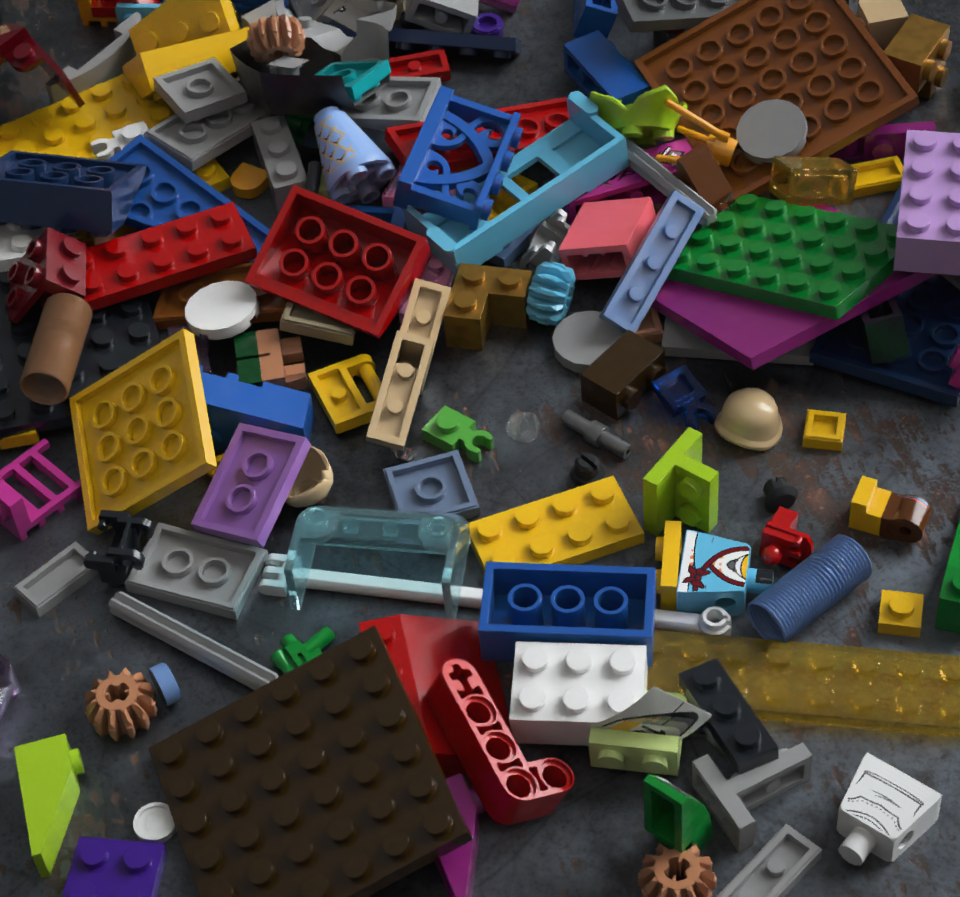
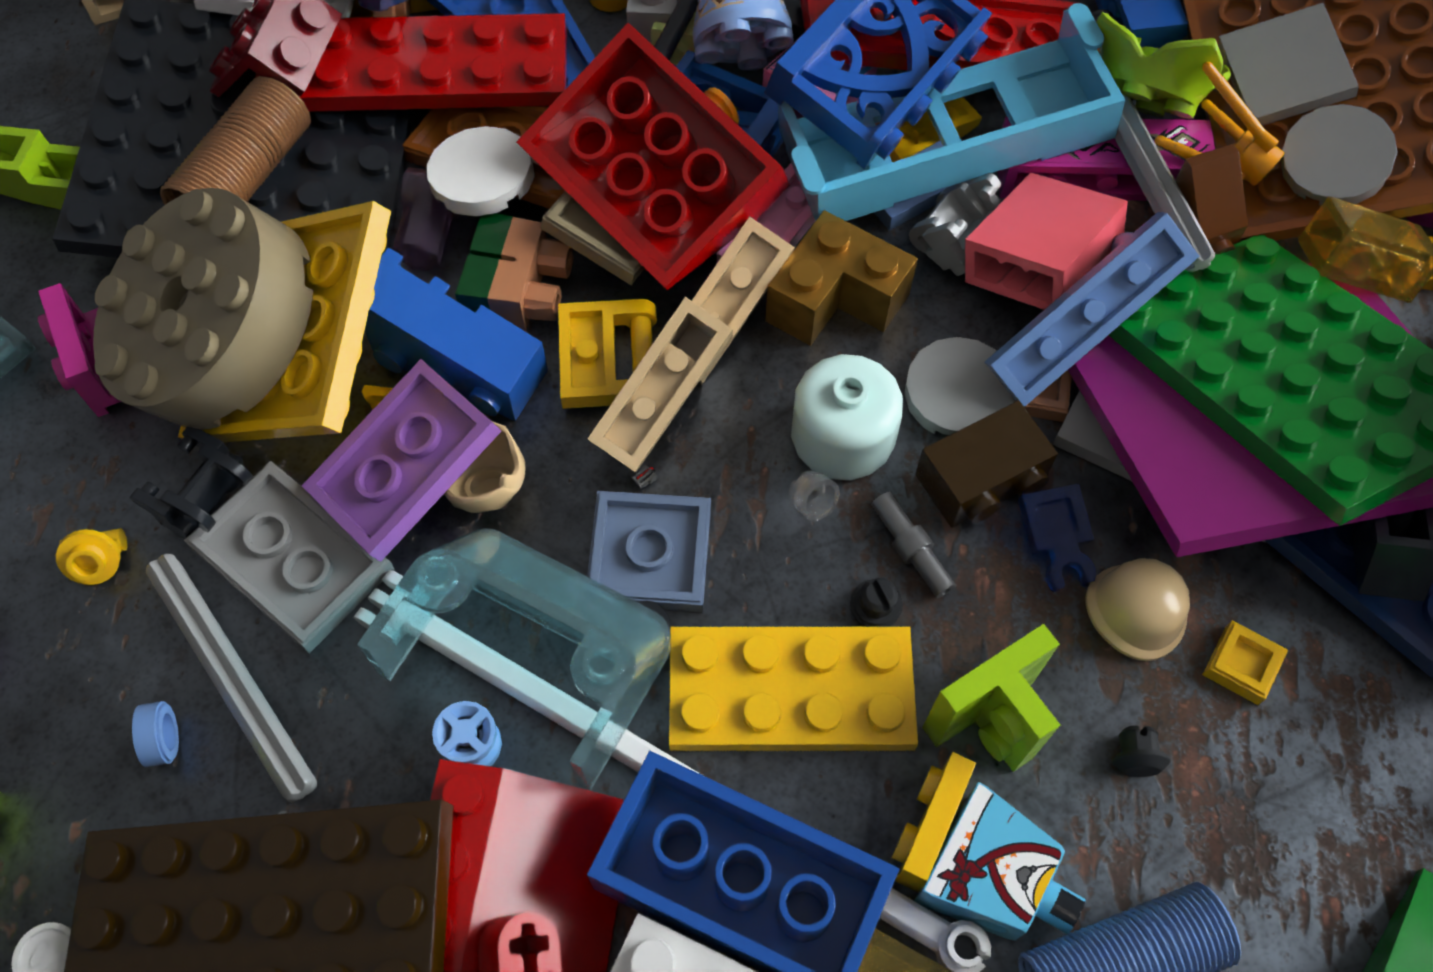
camera: 15 degrees right, 15 degrees up
light grey tile [12,541,99,618] -> none
nougat gear [84,667,157,742] -> none
green piece [270,626,336,674] -> none
bright green plate [422,405,494,463] -> none
medium azure gear [526,261,576,326] -> none
red piece [759,506,814,569] -> none
leg [848,475,932,543] -> none
none -> yellow plate [56,528,128,585]
none -> dark tan brick [93,188,313,430]
none -> light blue wheel [432,701,502,766]
none -> light aqua head [791,354,903,481]
none -> light grey tile [1218,3,1359,126]

